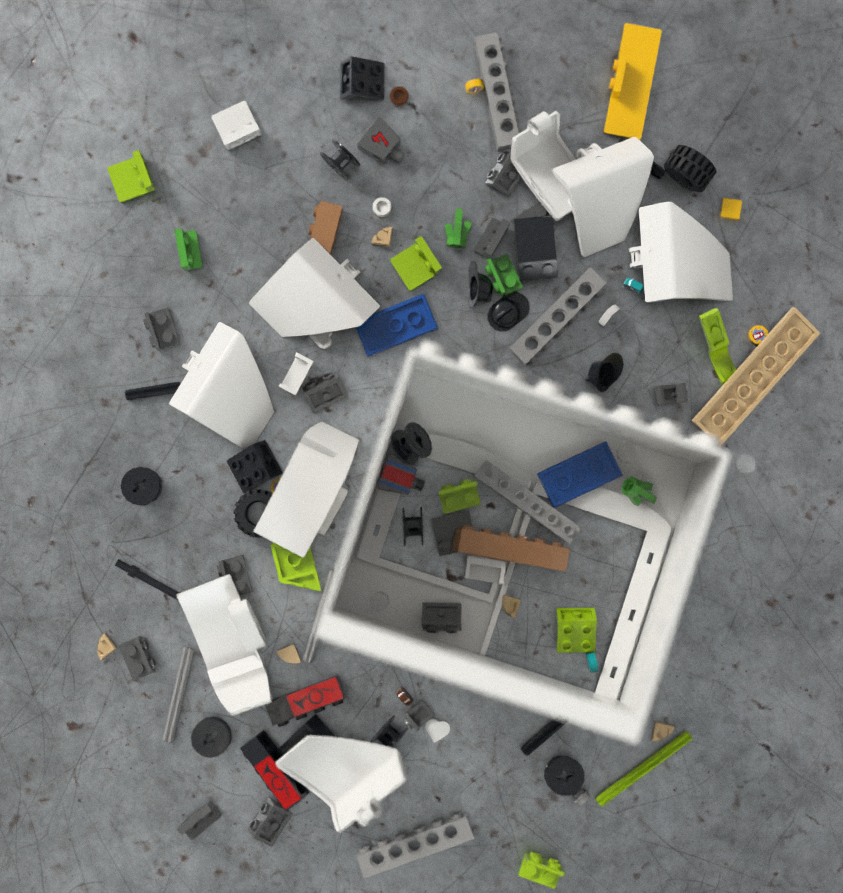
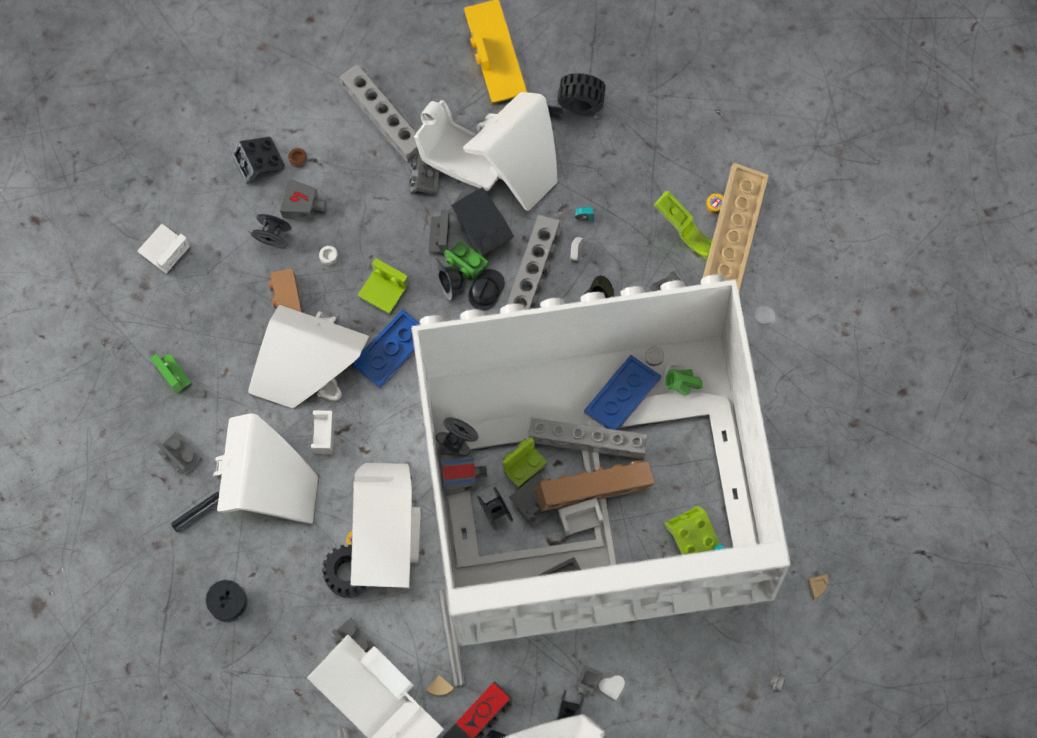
camera: 20 degrees left, 15 degrees down
lime bracket [107,150,156,203] -> none
black bar [115,559,180,601] -> none
black bracket [227,440,283,494] -> none
lime wing [271,542,321,591] -> none
dark grey bracket [302,372,348,413] -> none
tan tile [371,227,393,247] -> none
reddish brown tile [396,686,414,706] -> none
bright green rock [444,208,472,248] -> none
yellow tile [465,79,485,94] -> none
tan tile [502,595,521,618] -> none
black axle [521,717,568,756] -> none
black piece [544,755,585,796] -> none
lime axle [595,731,693,807] -> none
white panel [629,202,733,303] -> none
yellow tile [719,198,742,221] -> none

